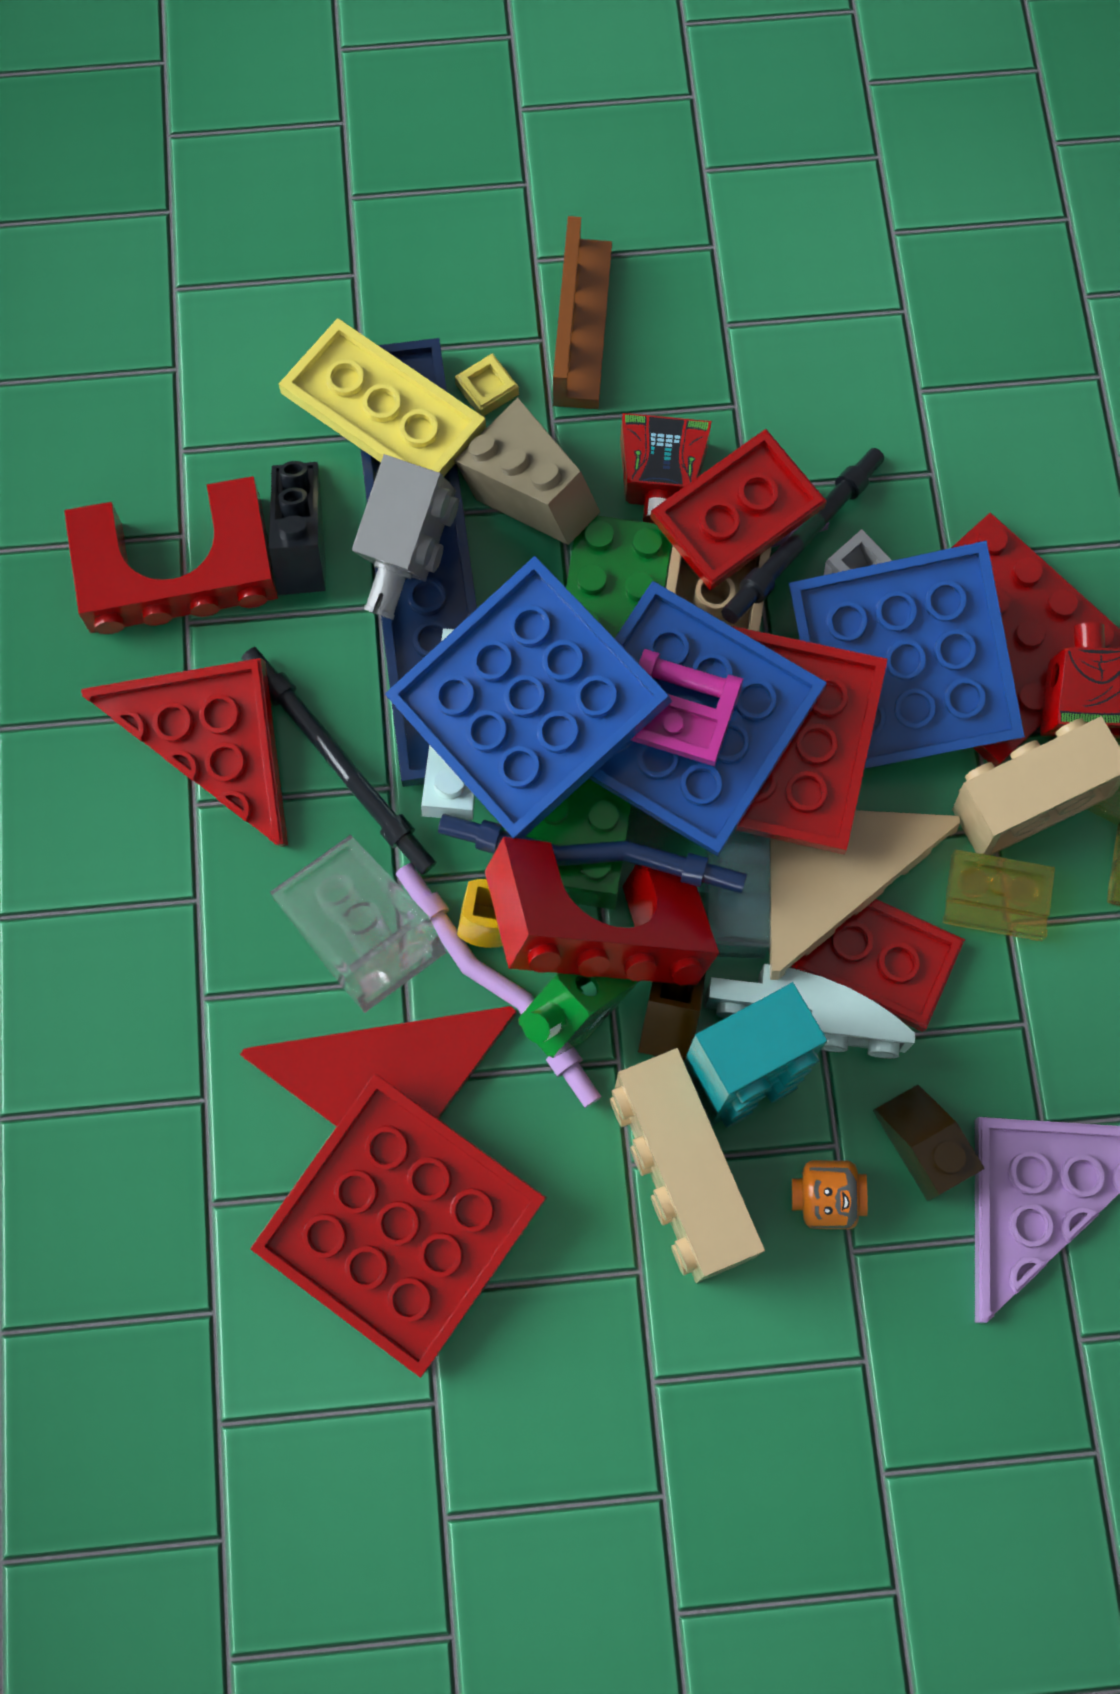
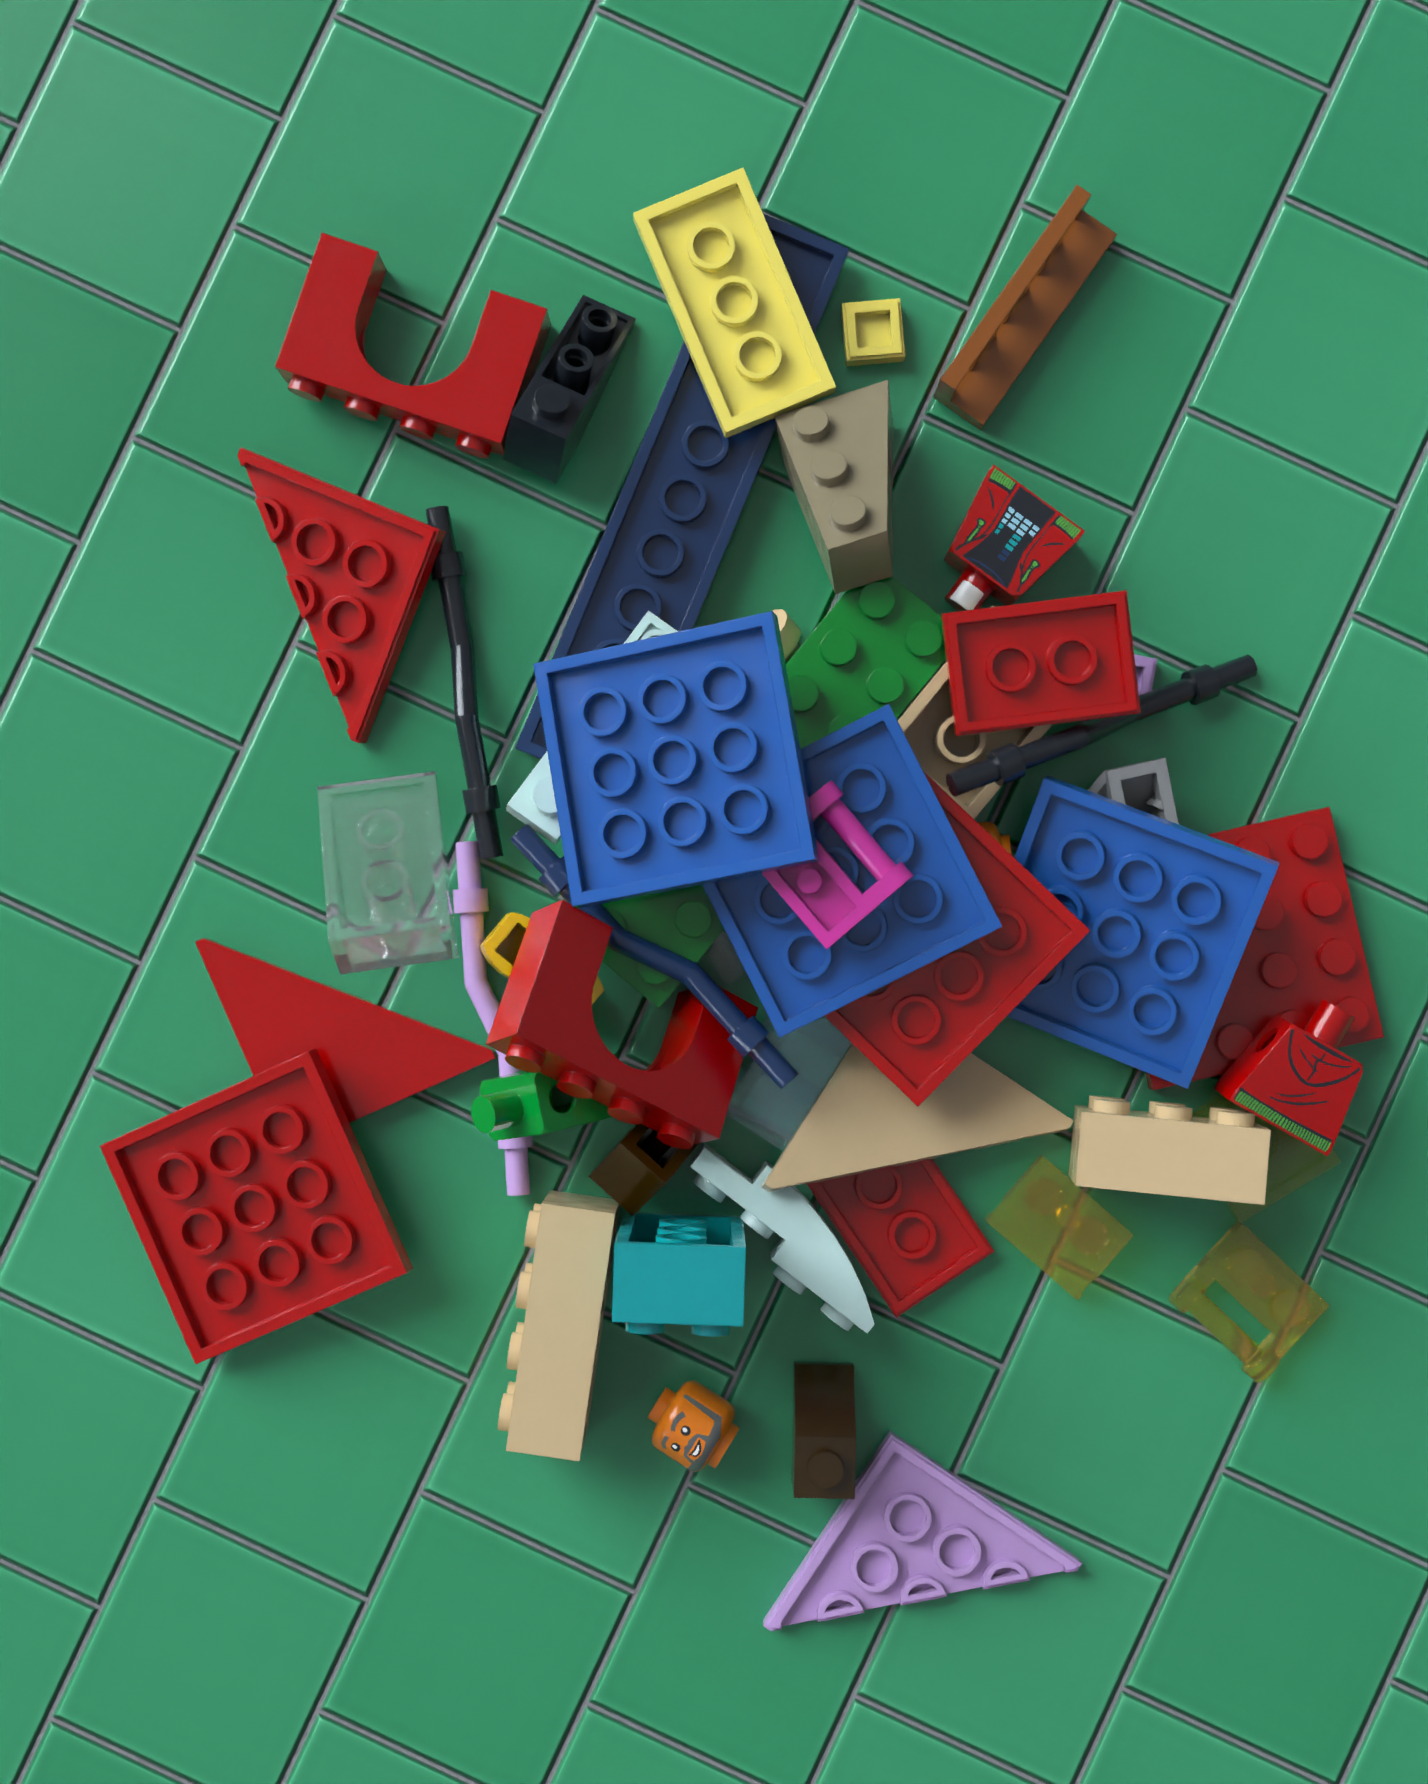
camera: 30 degrees right, 15 degrees up
light grey brick [352,454,459,620] -> none

